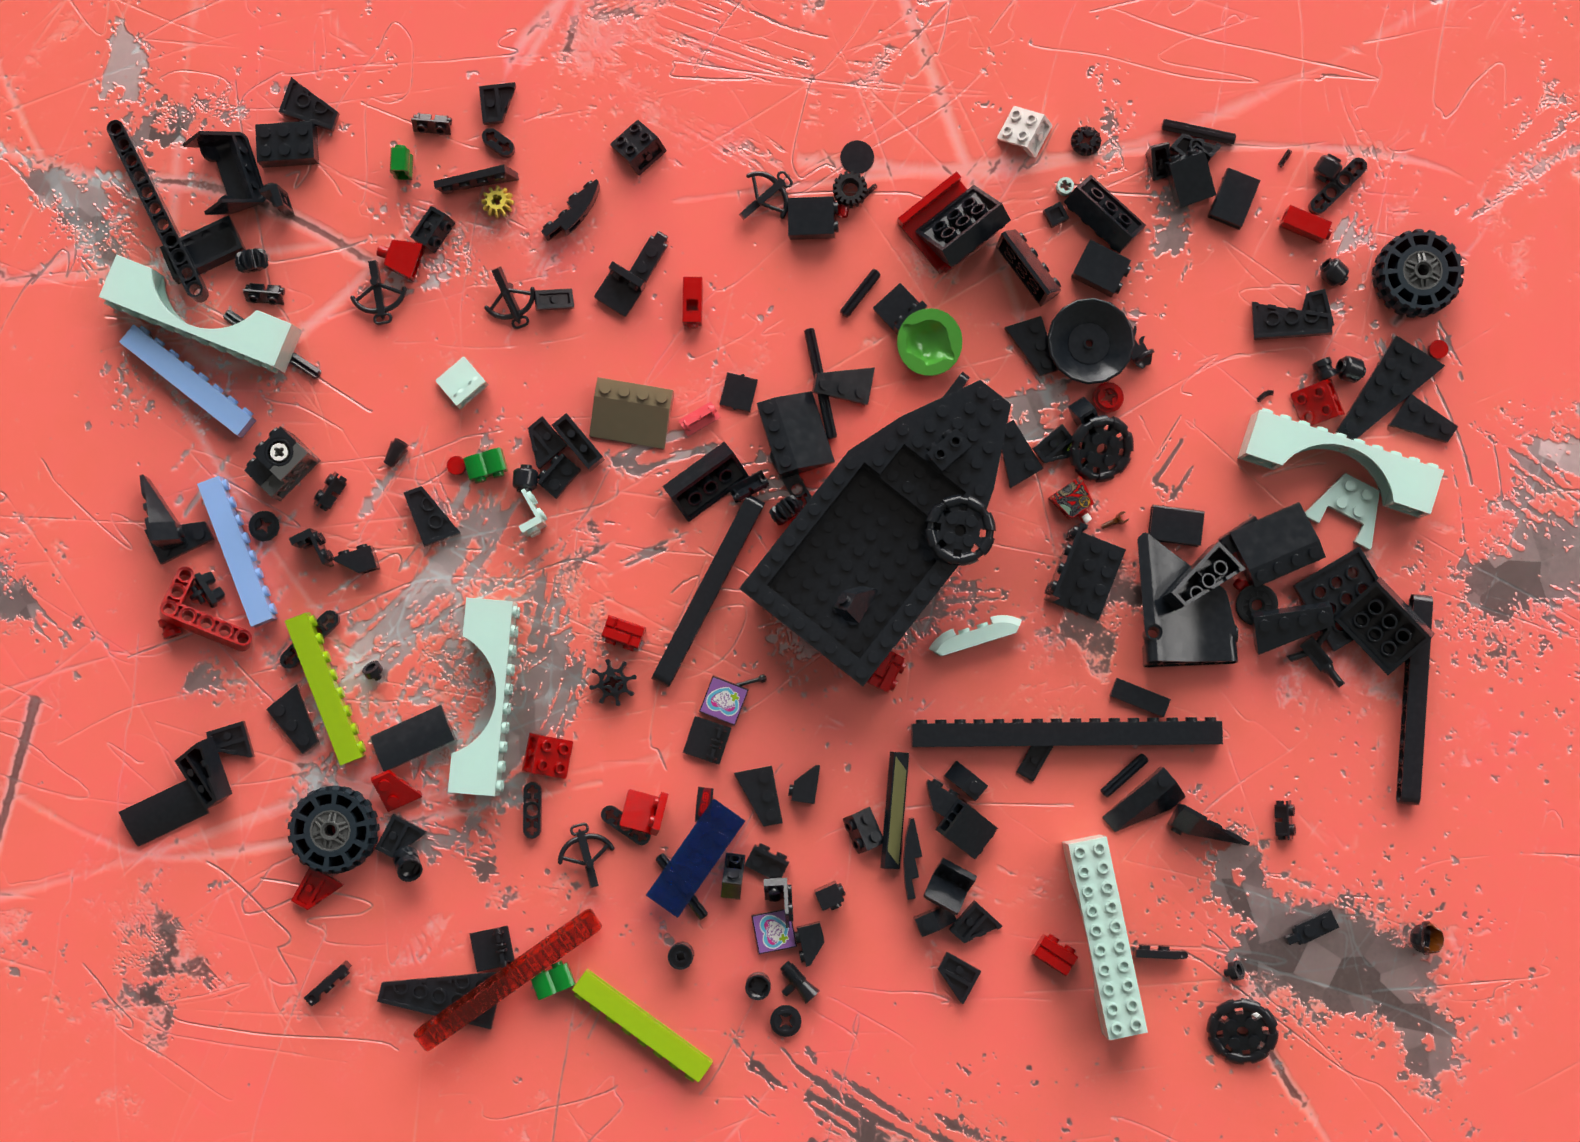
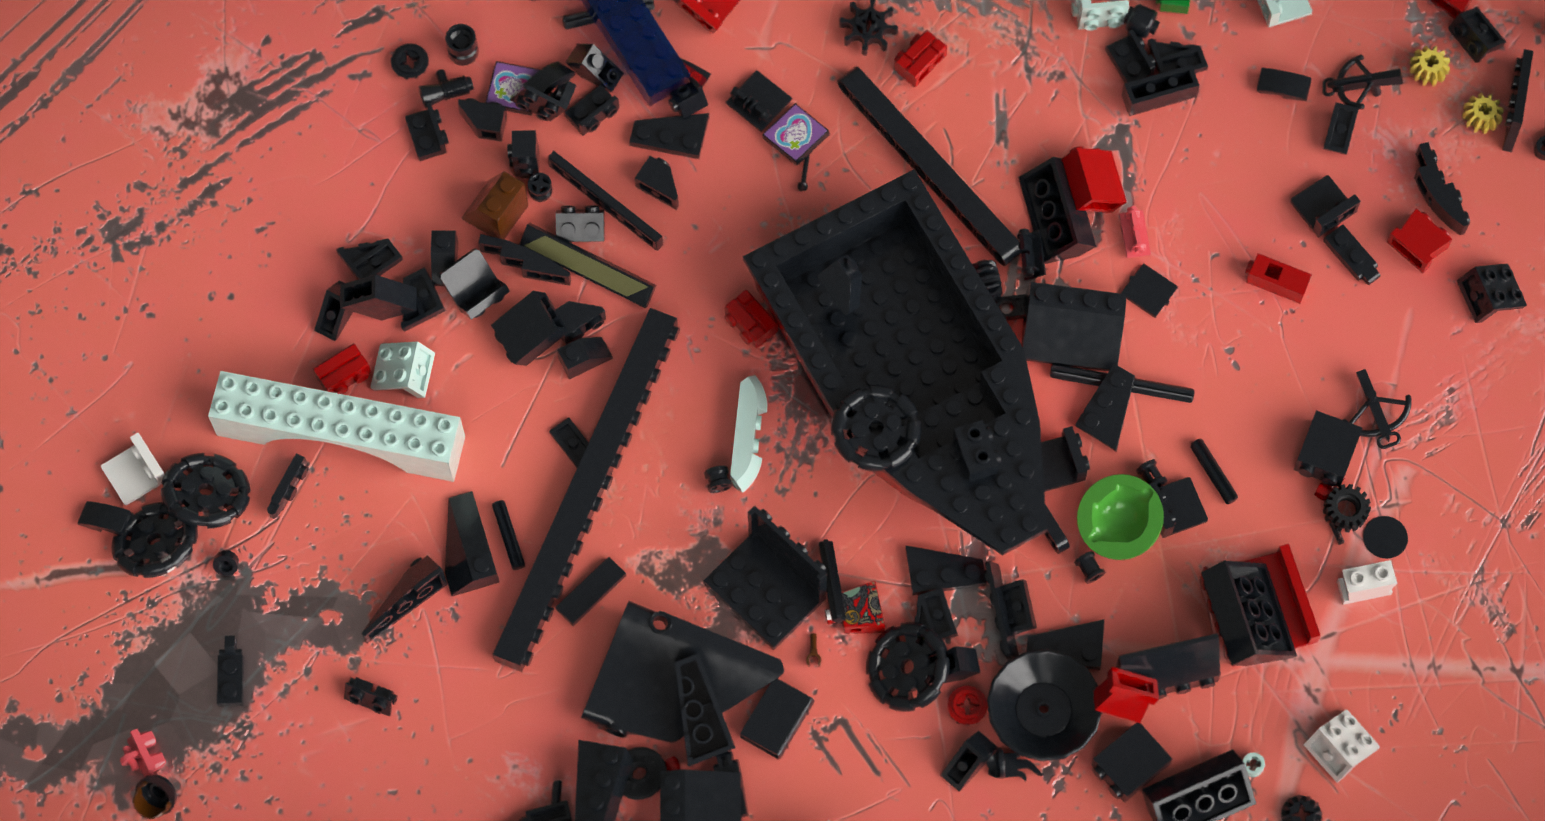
camera: 115 degrees right, 15 degrees down
dark tan slope [589,377,674,449] -> none
black tile [1043,202,1069,228] -> none
none -> black slope [78,501,131,536]
none -> white bracket [101,433,164,505]
none -> coral hips [120,729,166,777]
none -> black plate [161,453,251,529]
none -> black slope [314,280,353,341]
none -> black brick [340,275,417,321]
none -> light aqua bracket [370,342,435,398]
none -> black bracket [405,103,449,161]
none -> reddish brown slope [462,171,528,239]
none -> black slope [523,61,575,95]
none -> black wheel [528,173,552,202]
none -> black tile [548,151,663,251]
none -> black brick [668,77,709,118]
none -> black wheel [704,465,732,493]
none -> black axle [819,539,846,624]
none -> black slope [941,731,998,792]
none -> black bracket [985,561,1037,659]
none -> black bracket [1041,426,1090,492]
none -> red brick [1062,146,1127,213]
none -> black bush [1074,551,1106,584]
none -> red hips [1093,667,1159,723]
none -> black bush [1136,459,1168,488]
none -> black slope [1257,68,1312,101]
none -> white hips [1337,560,1397,605]
none -> red hips [1387,208,1452,273]
none -> light yellow gear [1409,45,1450,86]

